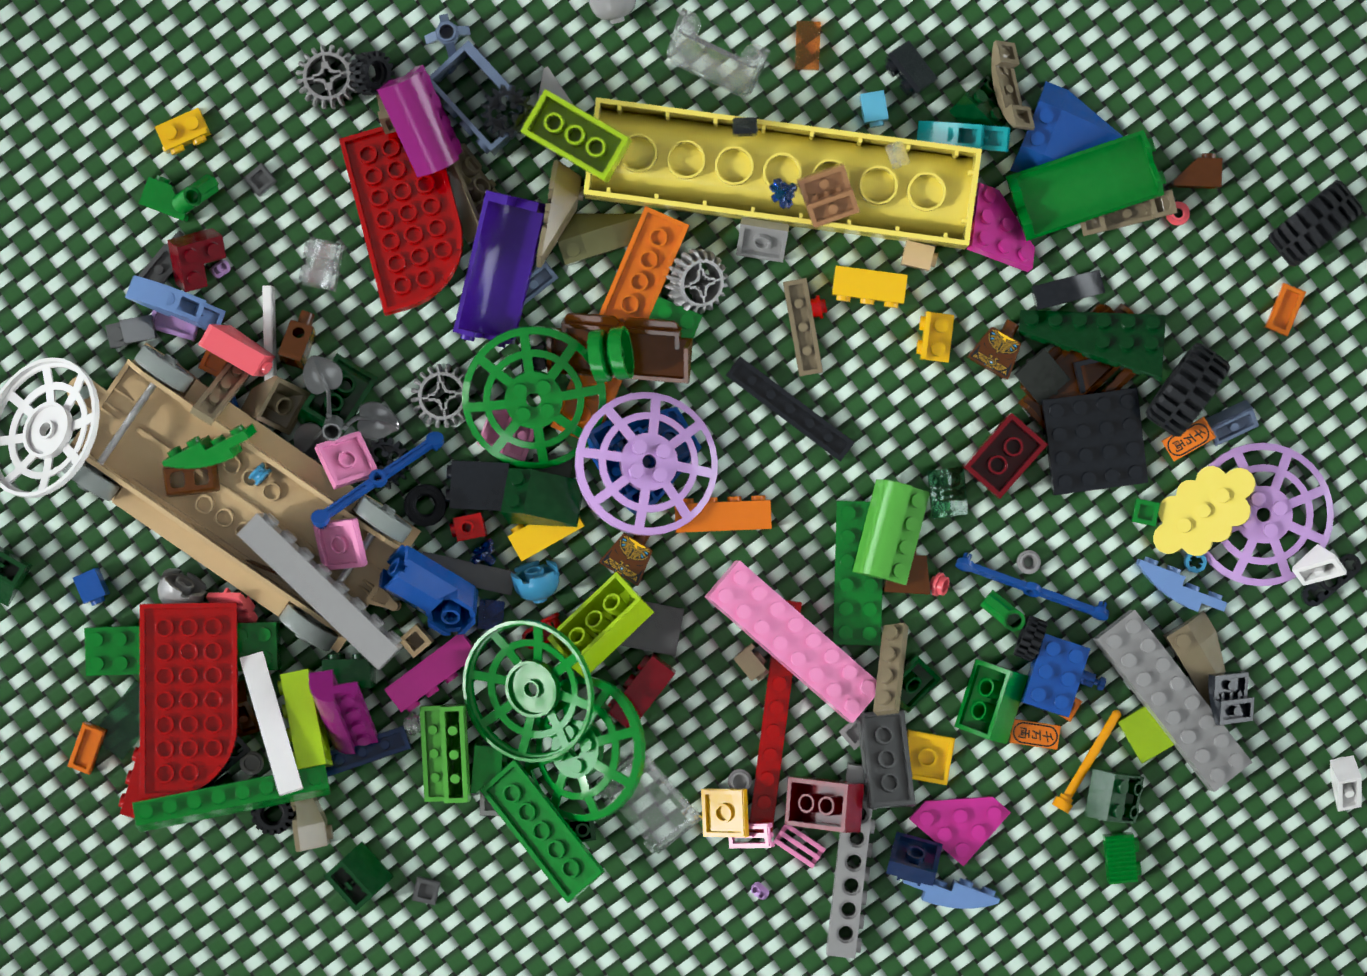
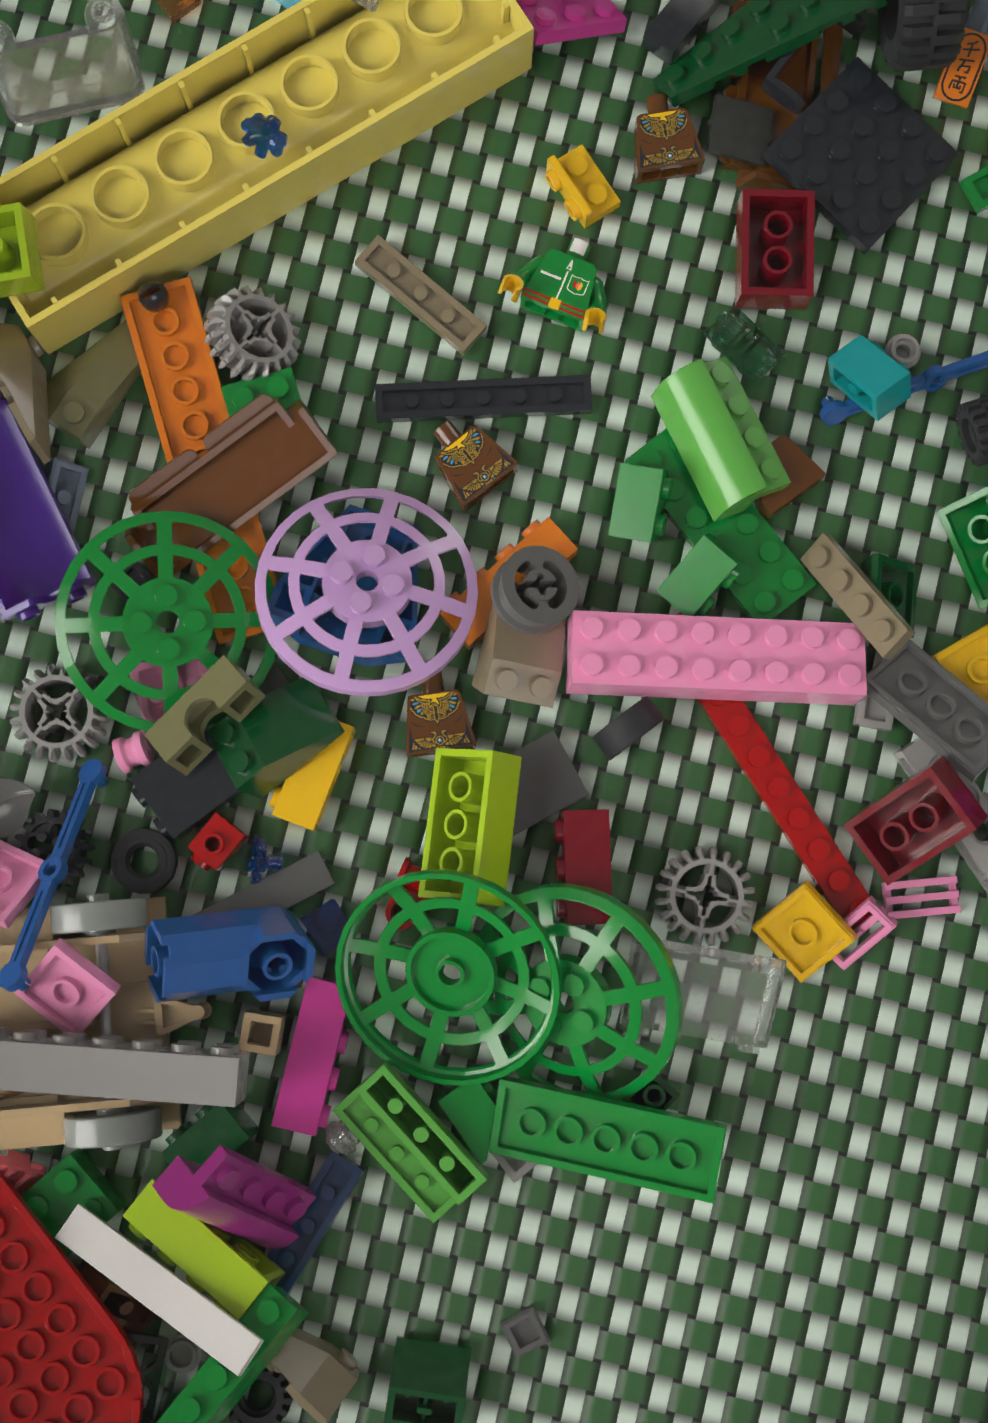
camera: 50 degrees left, 5 degrees down
dark azure cylinder [510,560,559,603] -> none
green wheel [587,326,634,383] -> none
light grey plate [728,769,752,790] -> none
black slope [732,117,758,137] -> none
dark tan brick [733,643,769,681] -> none
light grey plate [736,217,789,263] -> none
lavender rock [751,882,769,900] -> none
medium nougat slope [797,163,860,228] -> none
red plate [810,295,827,319] -> none
yellow brick [832,265,908,308] -> none
tan brick [900,240,938,271] -> none
coral plate [930,572,950,596] -> none
green piece [980,590,1025,631] -> none
none -> bright pink wheel [112,730,155,774]
none -> black hinge [138,280,169,312]
none -> olive arch [144,655,266,776]
none -> torso [433,420,518,513]
none -> dark tan slope [472,582,567,708]
none -> dark grey wheel [491,546,579,634]
none -> green torso [498,238,607,334]
none -> black tyre [592,696,664,760]
none -> green brick [608,463,673,543]
none -> light grey gear [654,846,755,946]
none -> green brick [656,533,743,616]
none -> teal brick [828,335,911,421]

